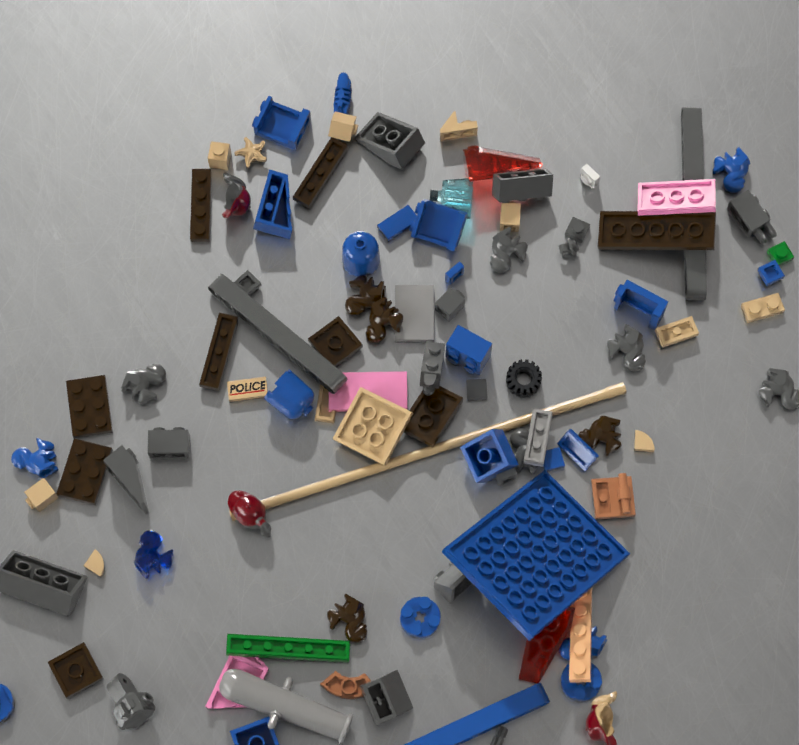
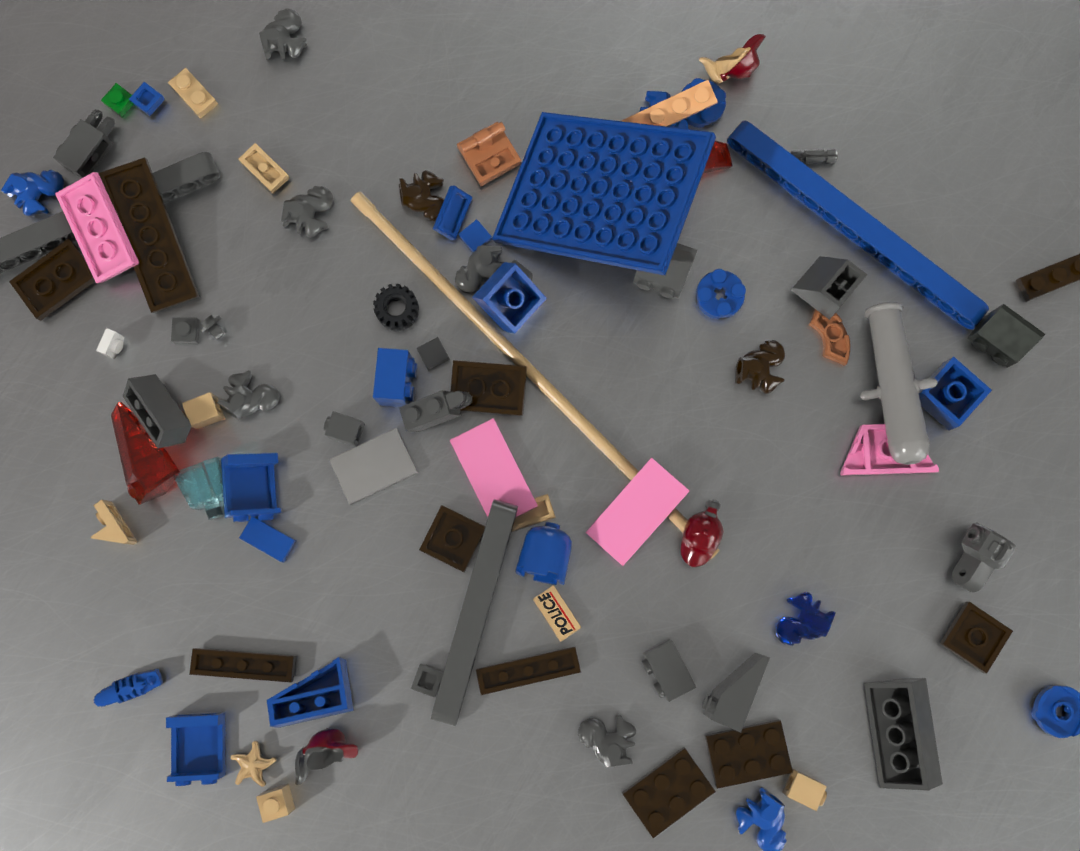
camera: 115 degrees left, 10 degrees up
tan tile [84,549,104,577] -> none
dark brown plate [190,169,212,242] -> none
green tile [226,634,350,663] -> none
tan brick [328,112,358,142] -> none
tan plate [333,387,413,466] -> none
blue cylinder [342,231,380,277] -> none
dark brown animal [345,275,386,315] -> none
dark grey slope [355,112,425,169] -> none
dark brown animal [365,297,403,344] -> none
blue tile [445,261,464,285] -> none
light grey tile [524,408,553,467] -> none
blue panel [613,280,669,331] -> none
tan tile [634,430,655,452] -> none
none -> dark brown plate [9,239,95,321]
none -> bright pink tile [585,458,690,566]

